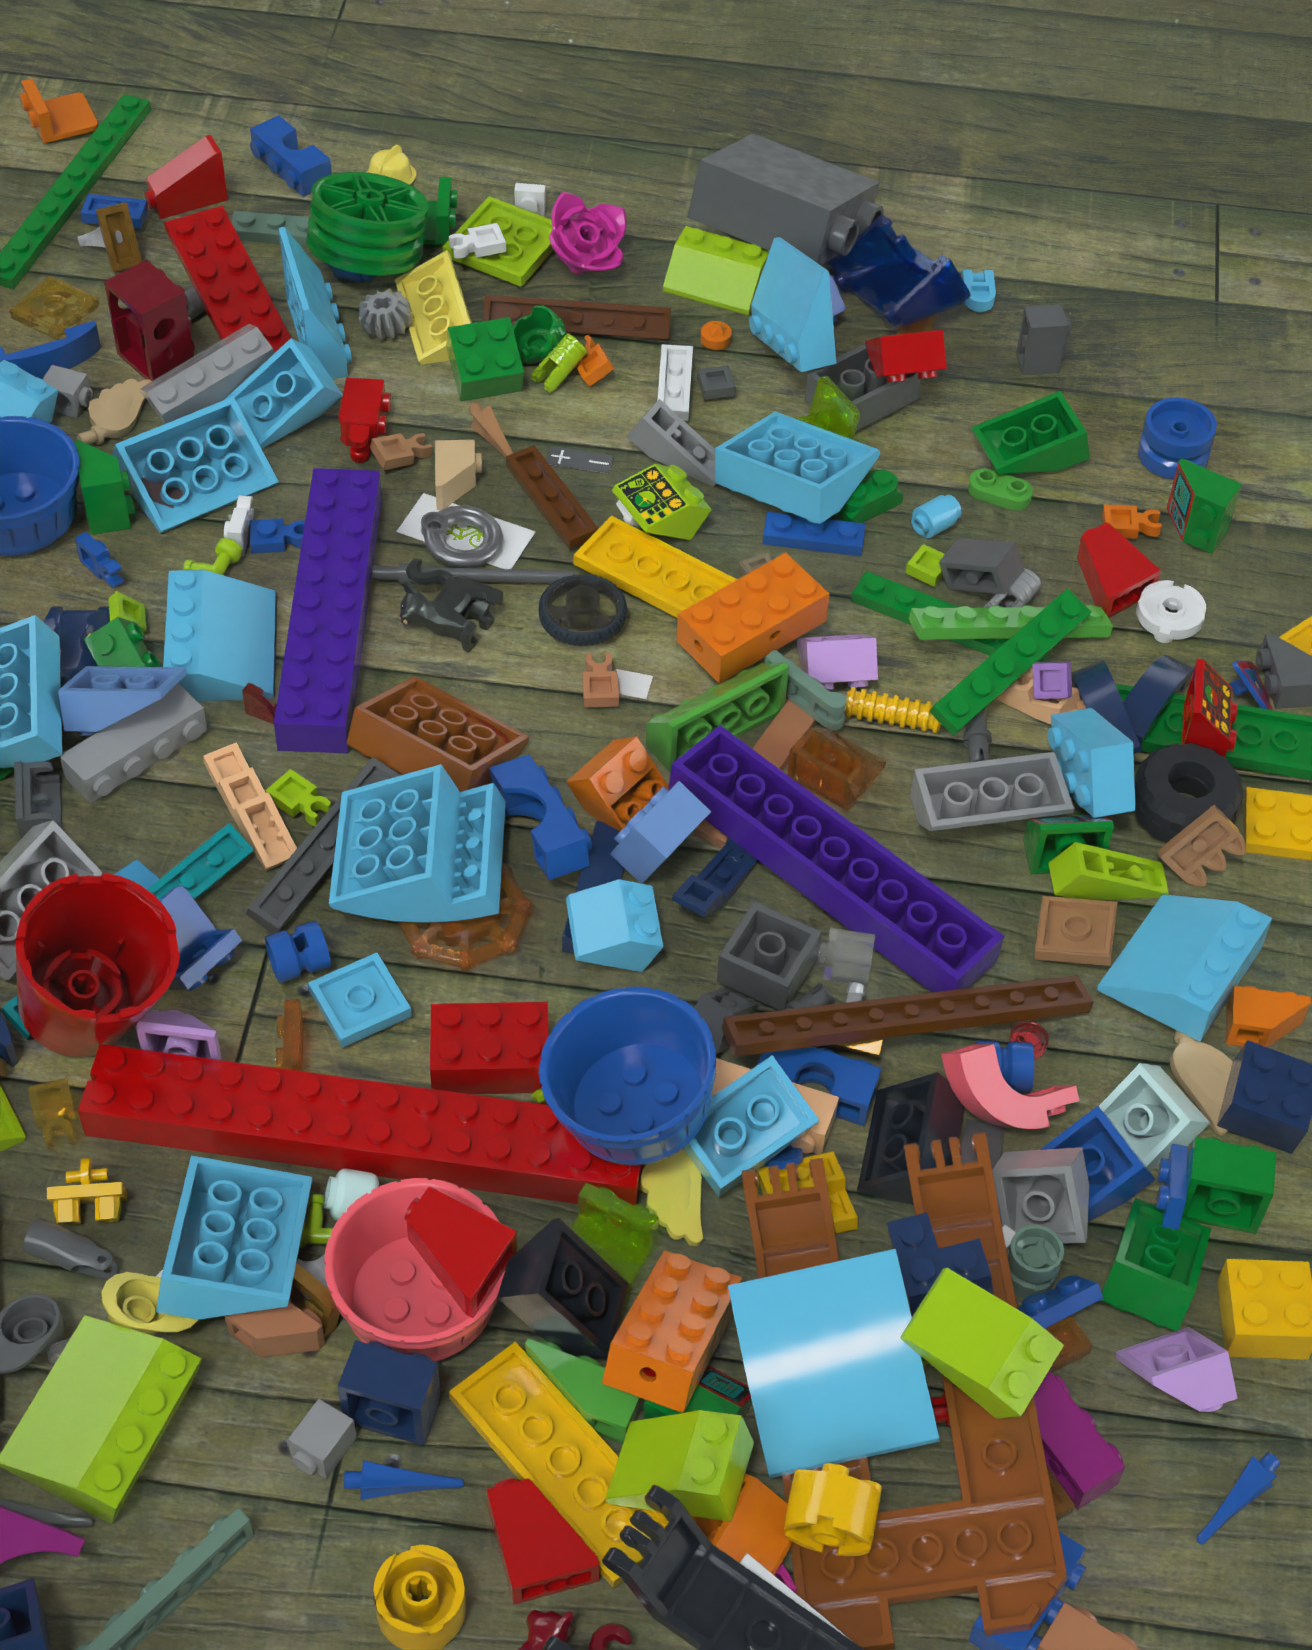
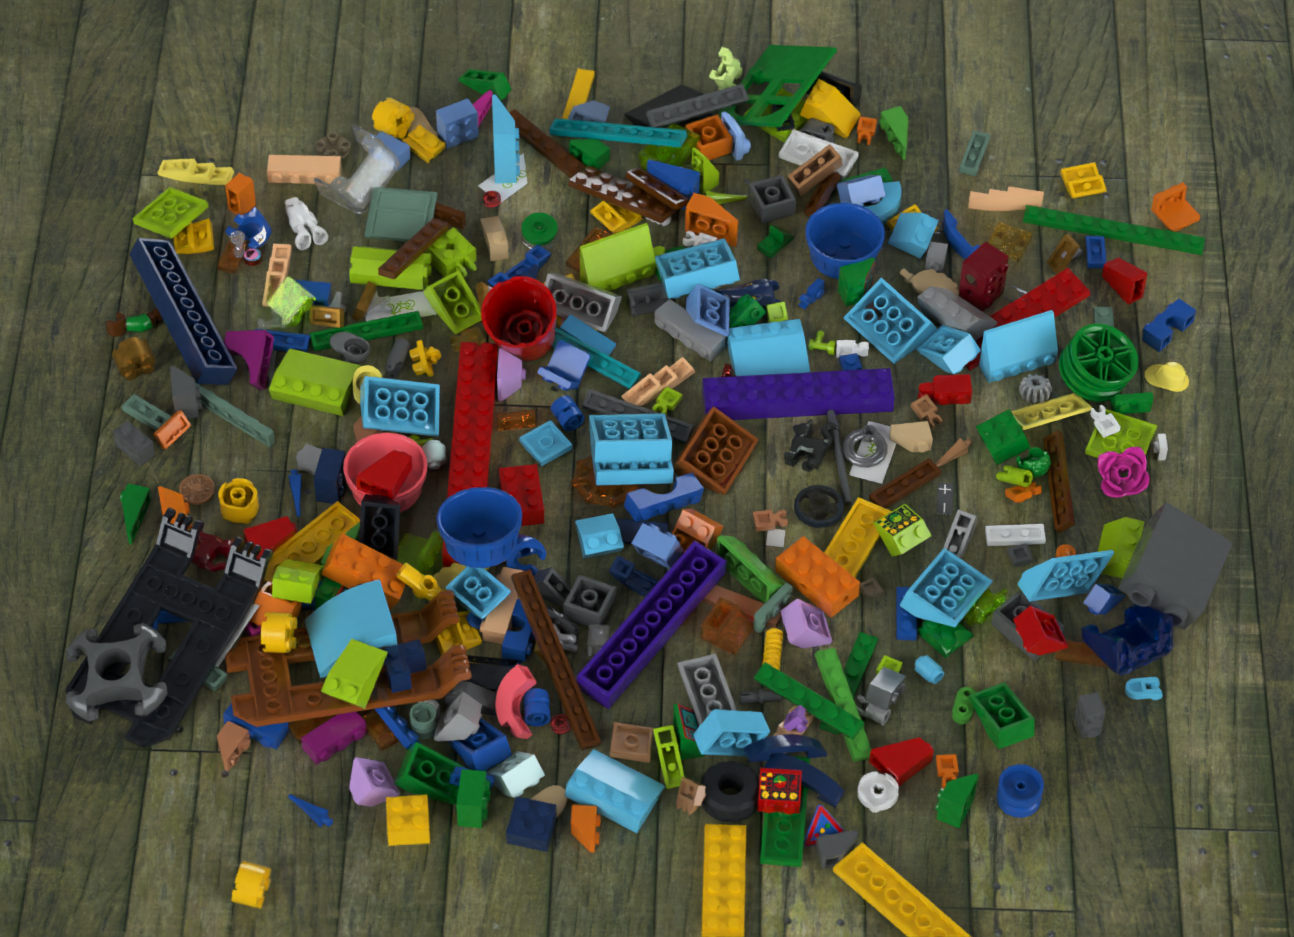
camera: 85 degrees right, 0 degrees up
none -> yellow piece [396,563,445,601]

